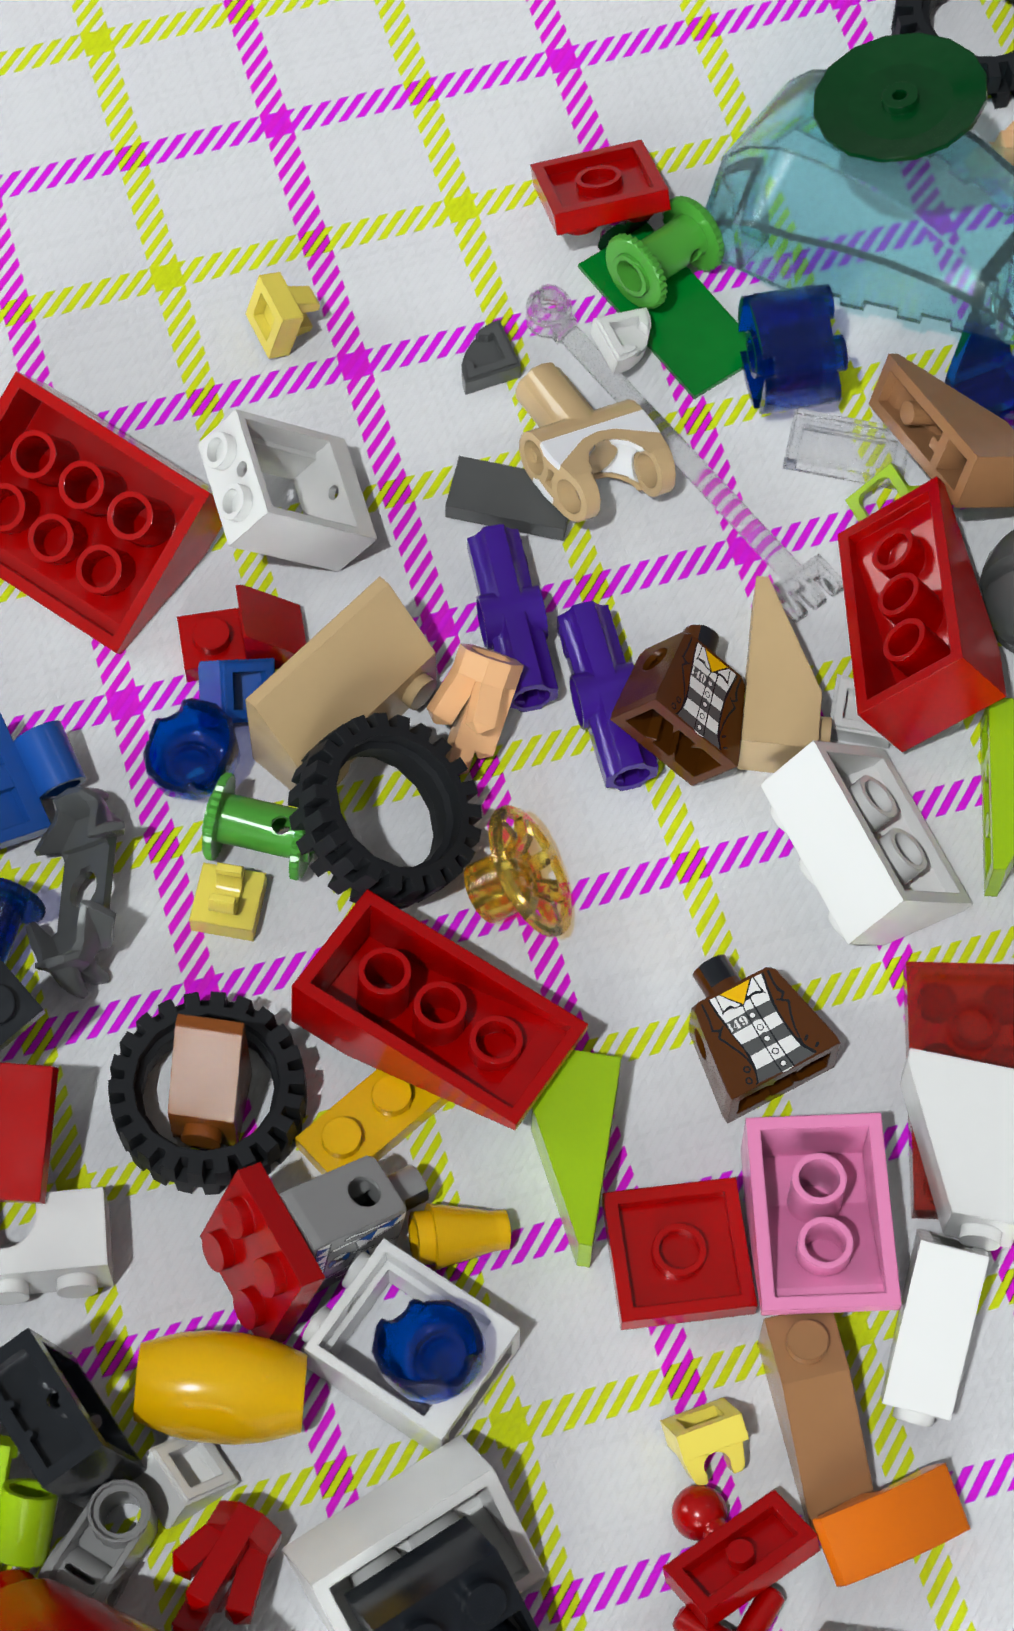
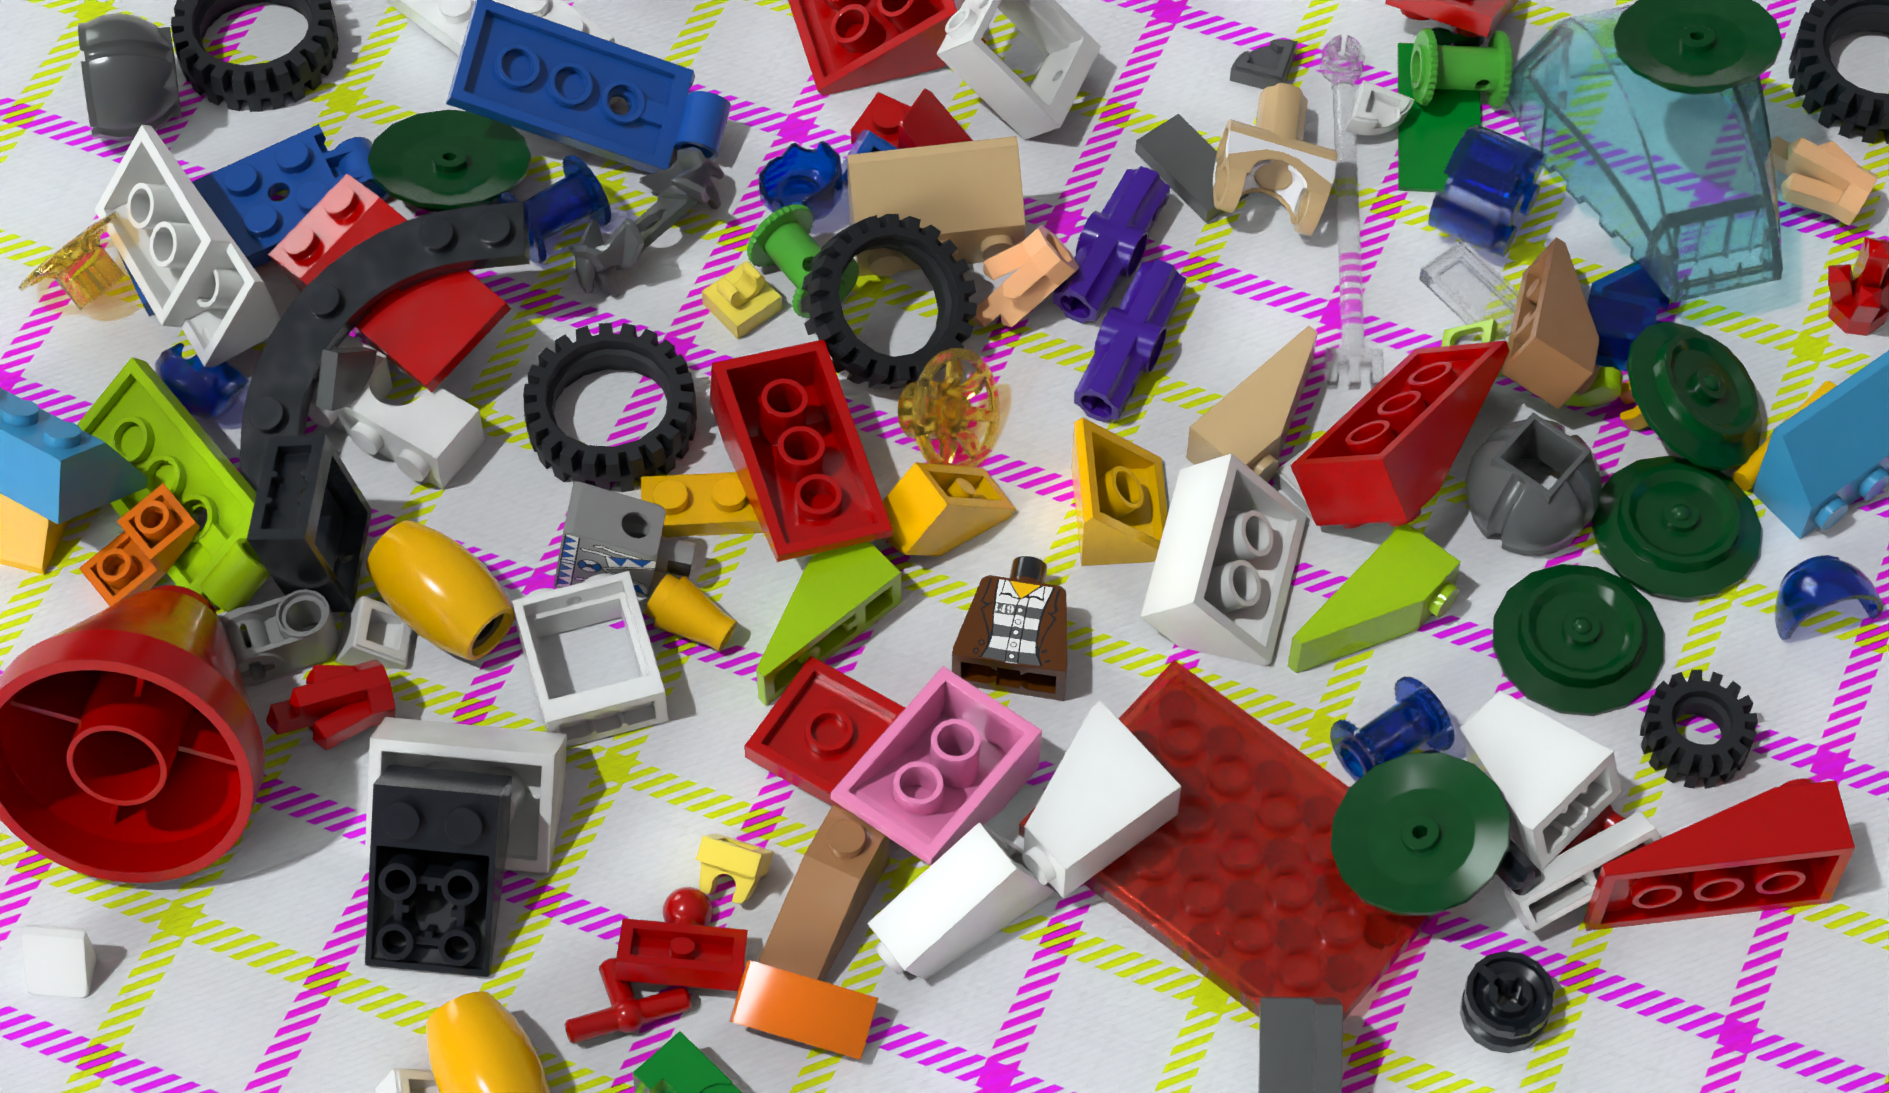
camera: 40 degrees right, 5 degrees down
slope [168,1014,252,1150] -> none
red plate [200,1162,325,1343] -> none
clear blue hair [371,1299,486,1405] -> none
reddish brown torso [610,625,745,786] -> none
none -> yellow slope [883,462,1016,556]
none -> yellow slope [1071,417,1168,566]

